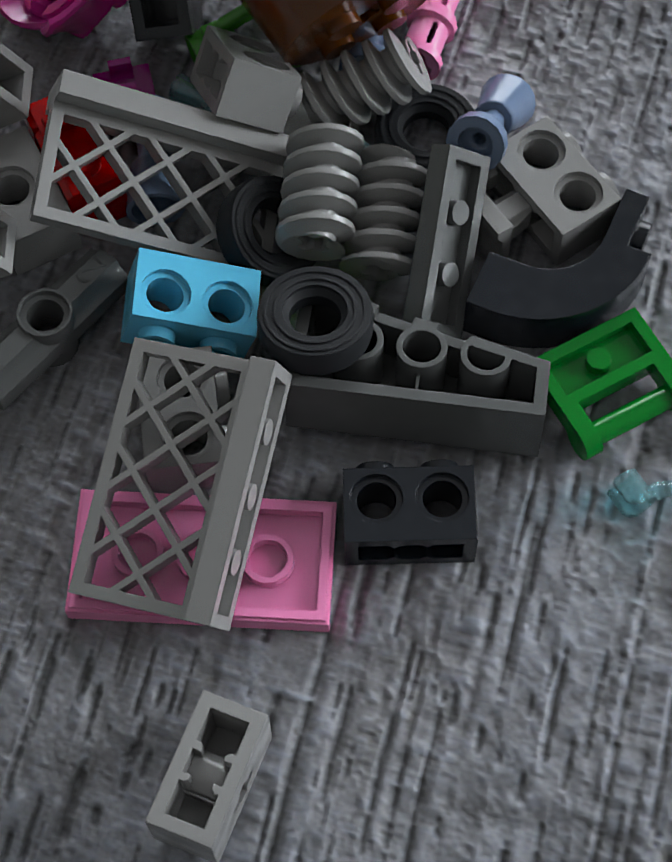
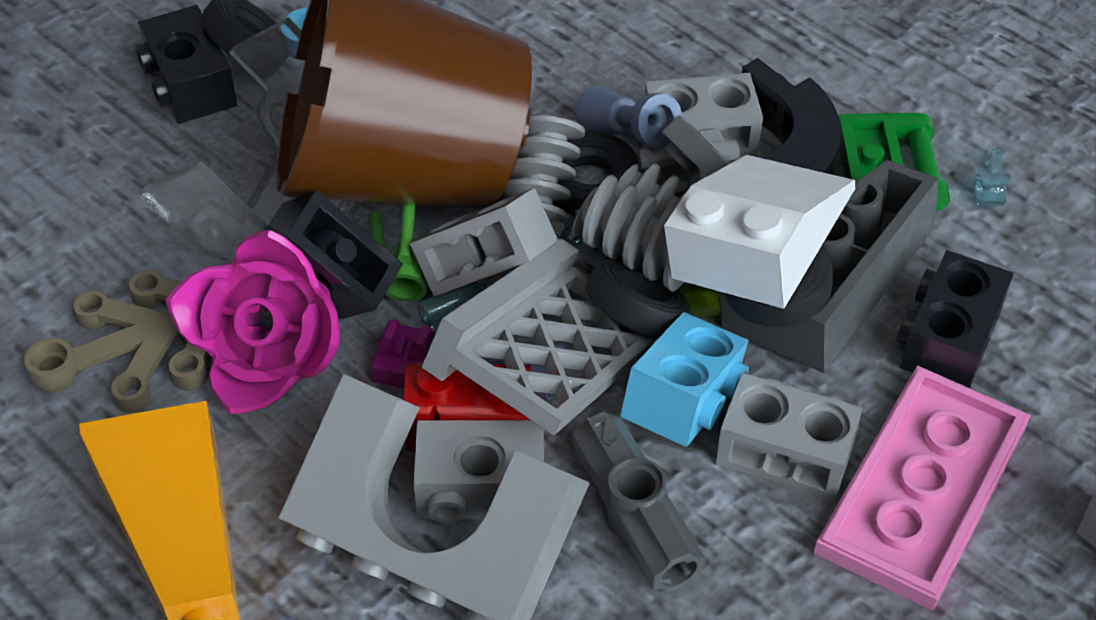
camera: 65 degrees left, 15 degrees down
light grey fence [68,337,293,631] -> none
none -> white slope [664,155,855,309]

